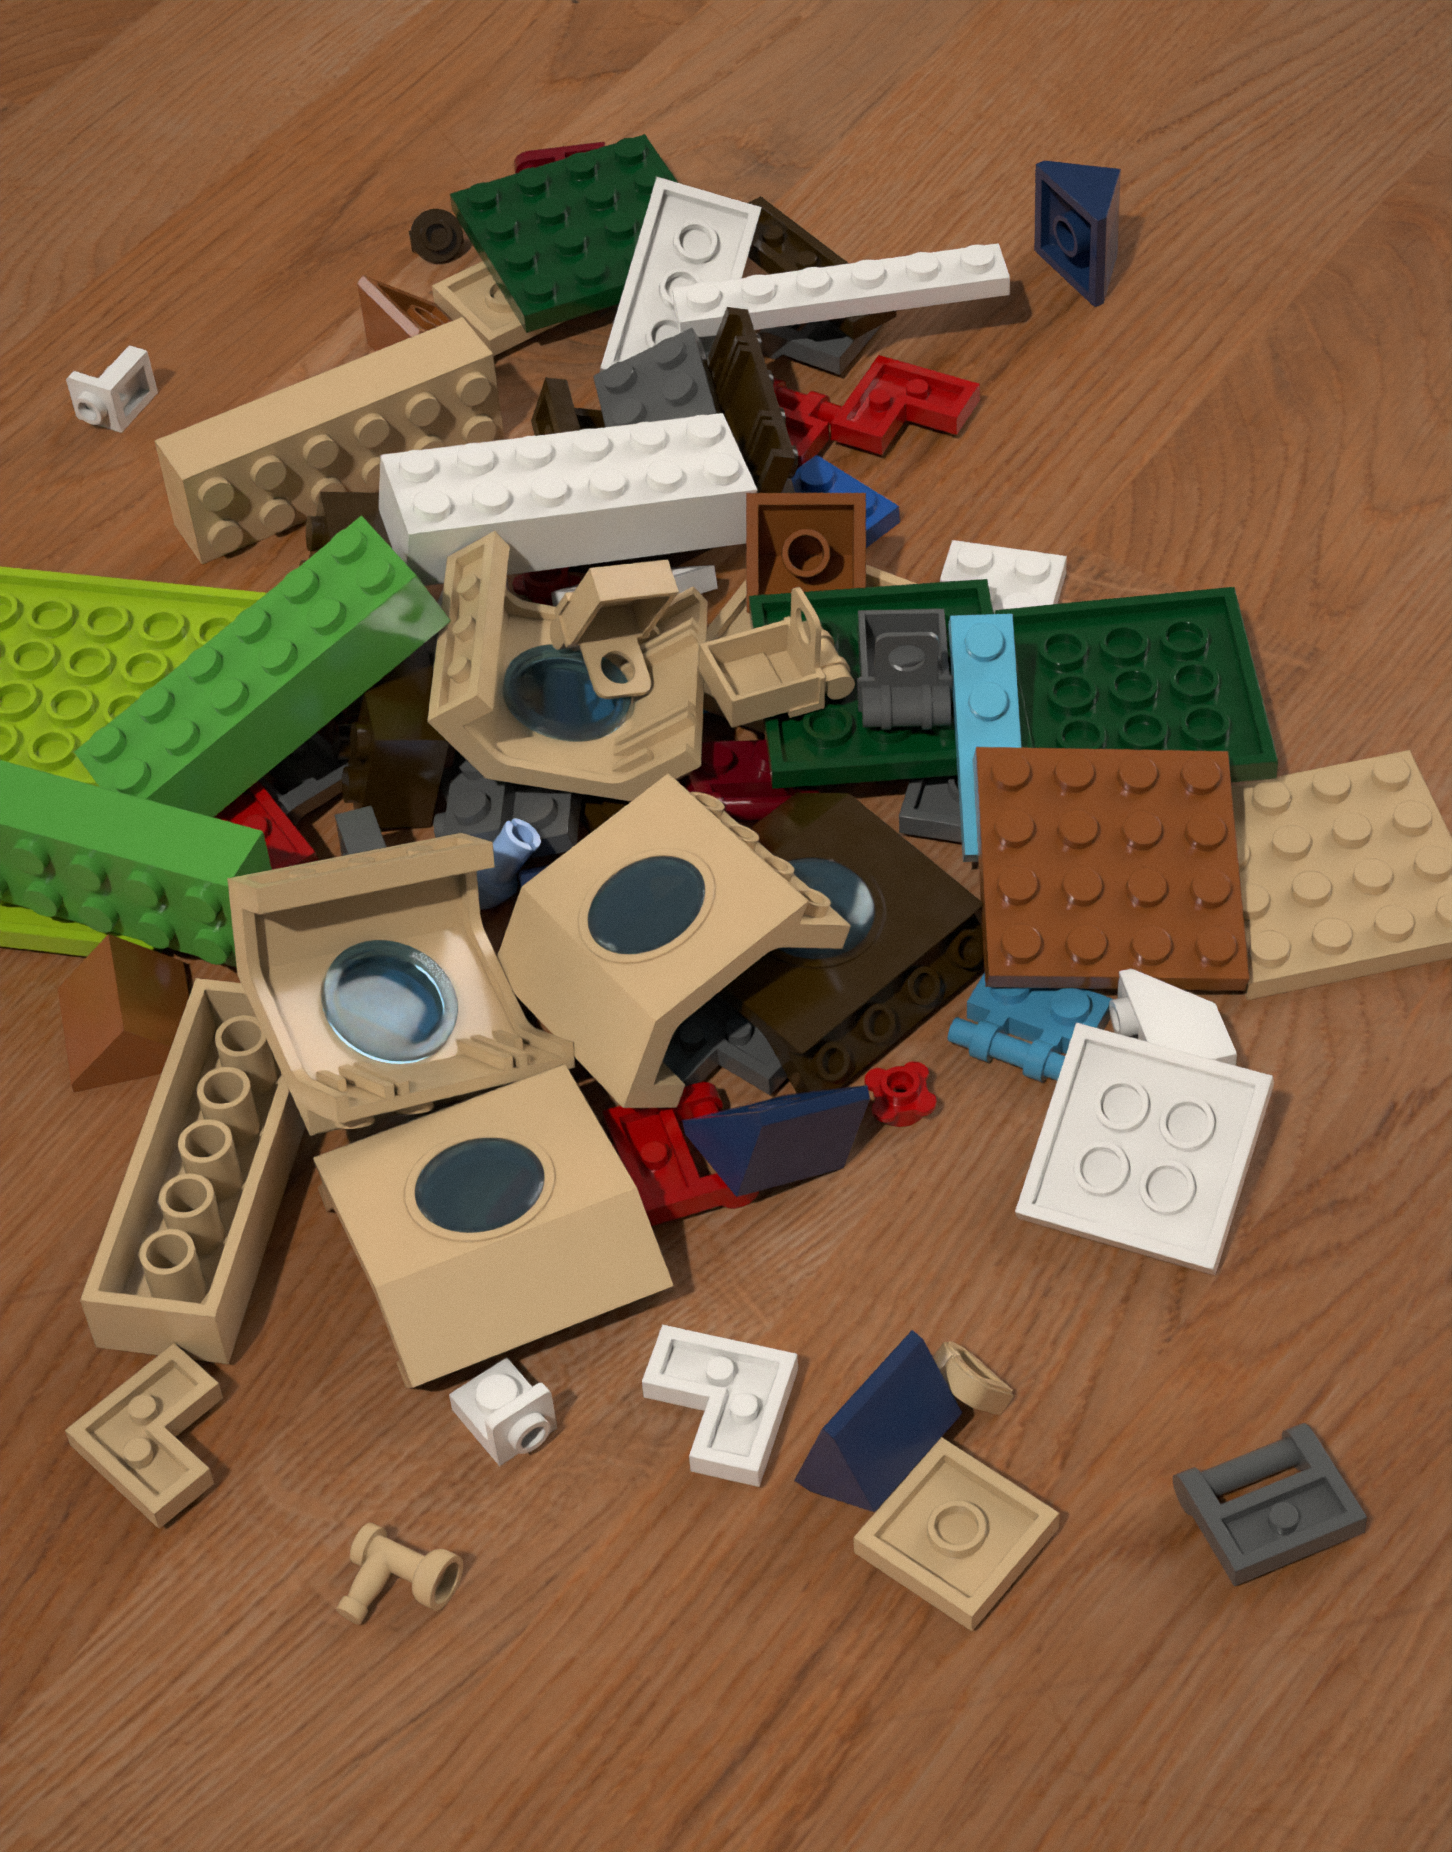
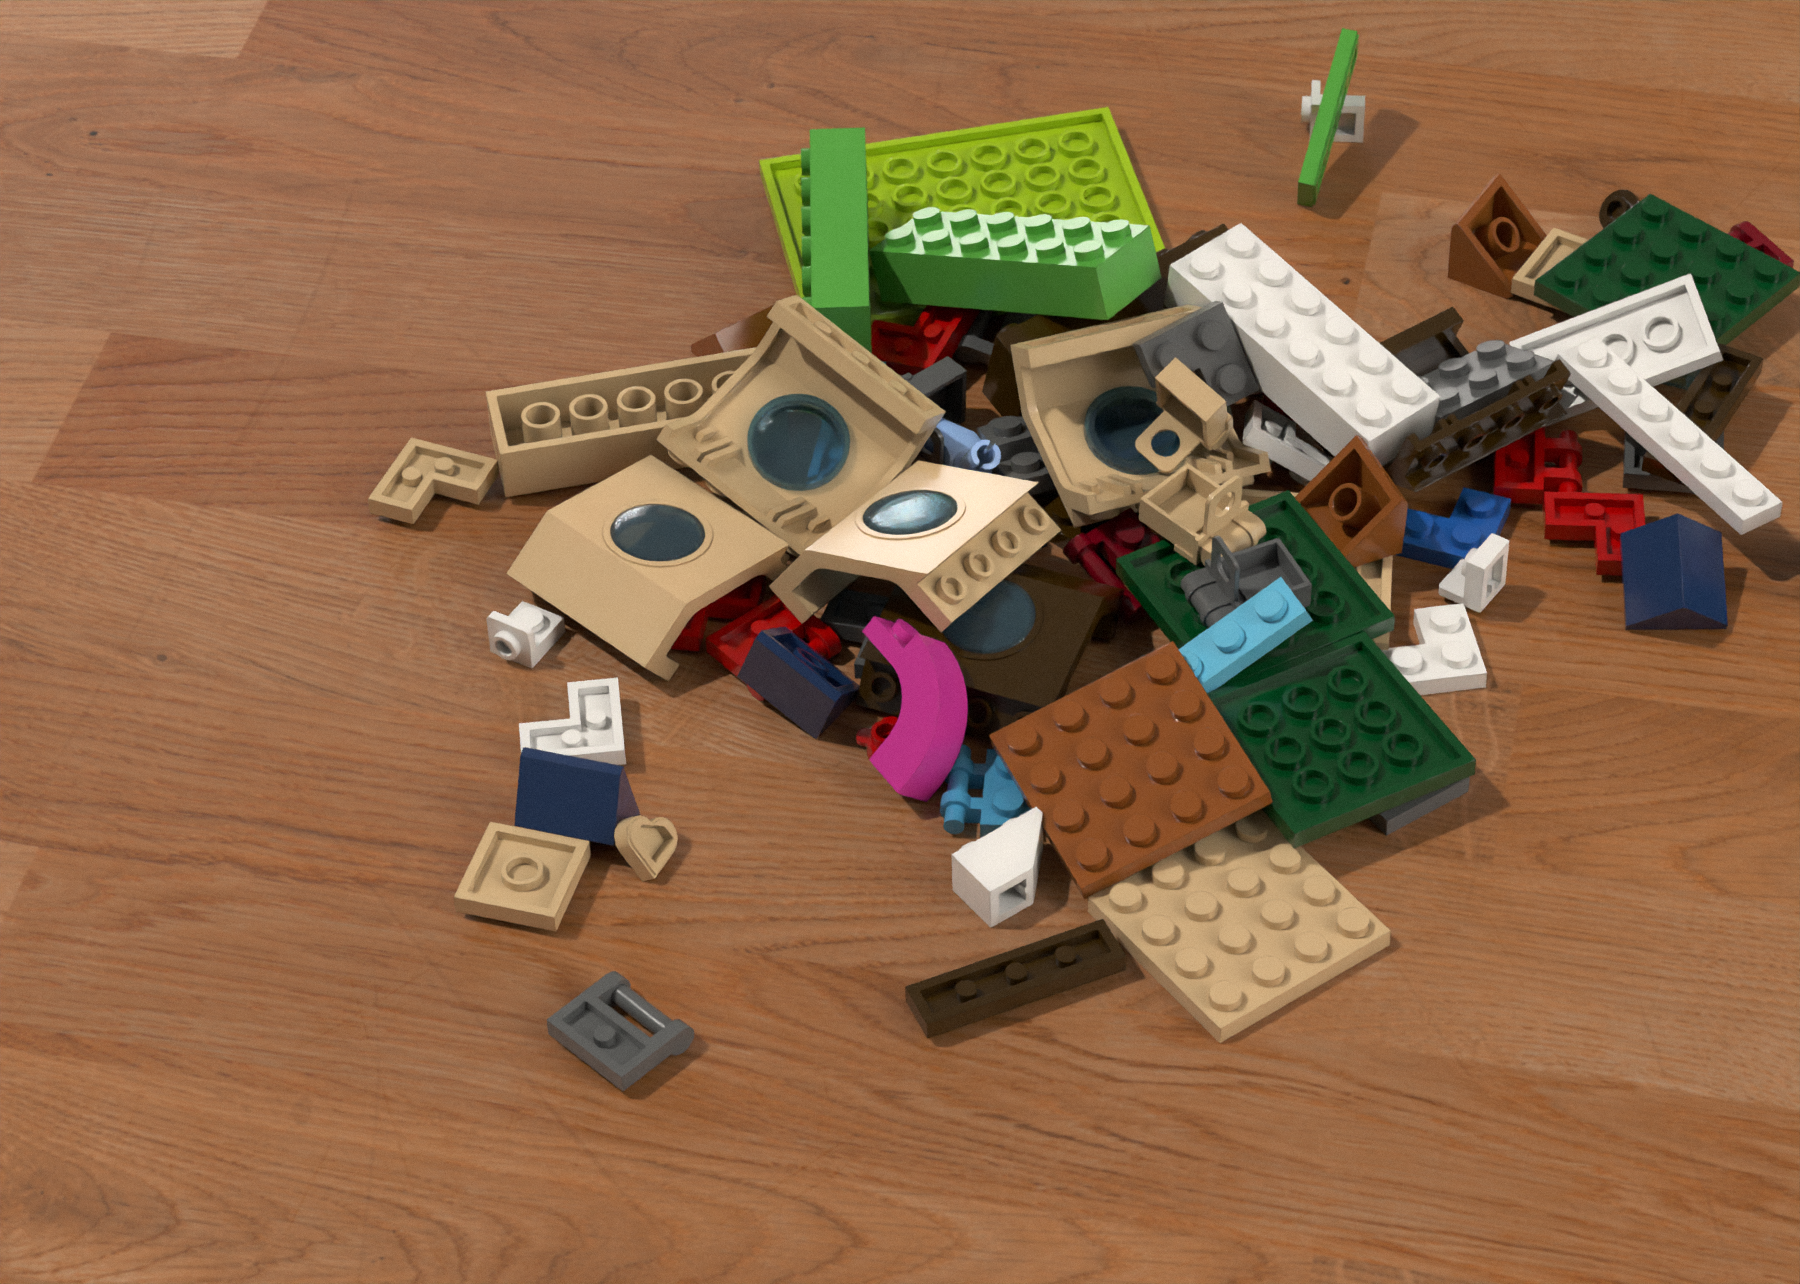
camera: 65 degrees right, 5 degrees down
tan brick [155,317,504,564] -> none
tan piece [336,1522,463,1625] -> none
white plate [1015,1023,1274,1275] -> none
none -> dark pink arch [862,616,968,802]
none -> dark brown plate [905,919,1126,1039]
none -> dark grey plate [1133,301,1259,406]
none -> bright green tile [1297,28,1359,207]
none -> white bracket [1438,533,1509,613]
none -> dark blue slope [1620,513,1728,630]

